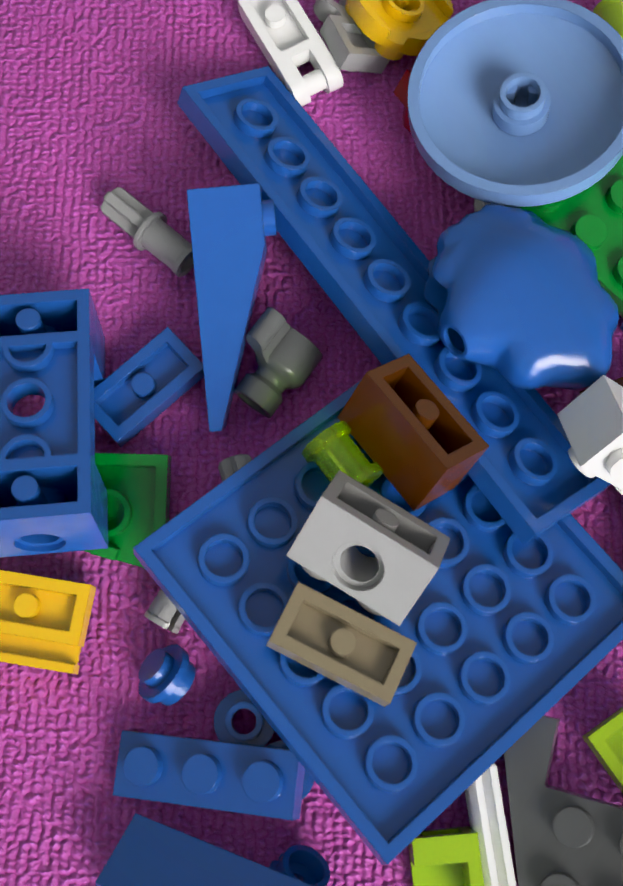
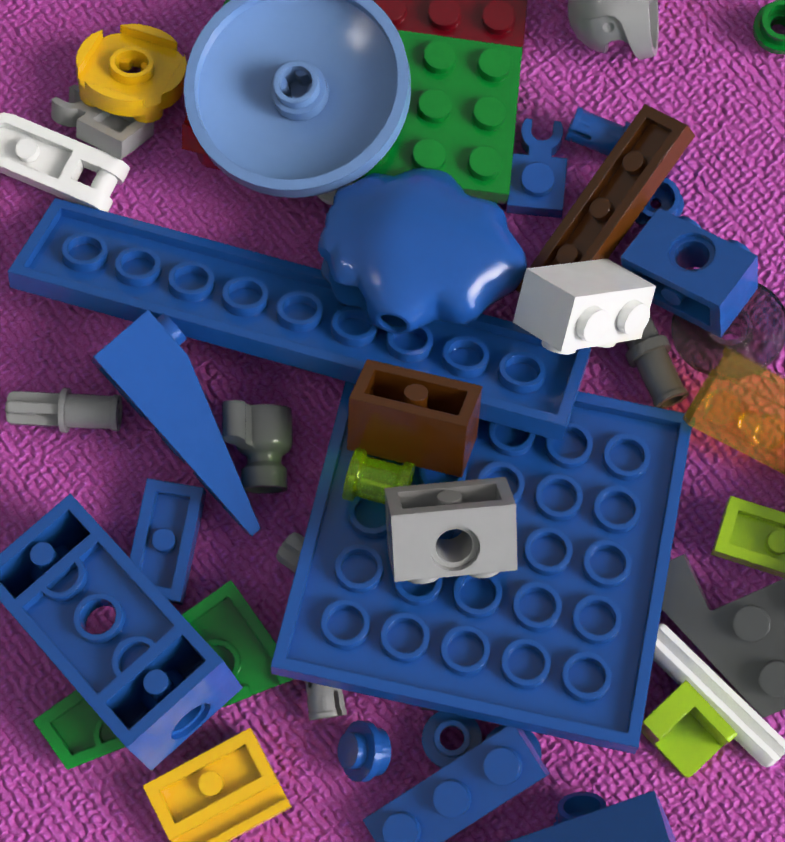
camera: 35 degrees left, 0 degrees up
dark tan plate [266,582,417,707] -> none

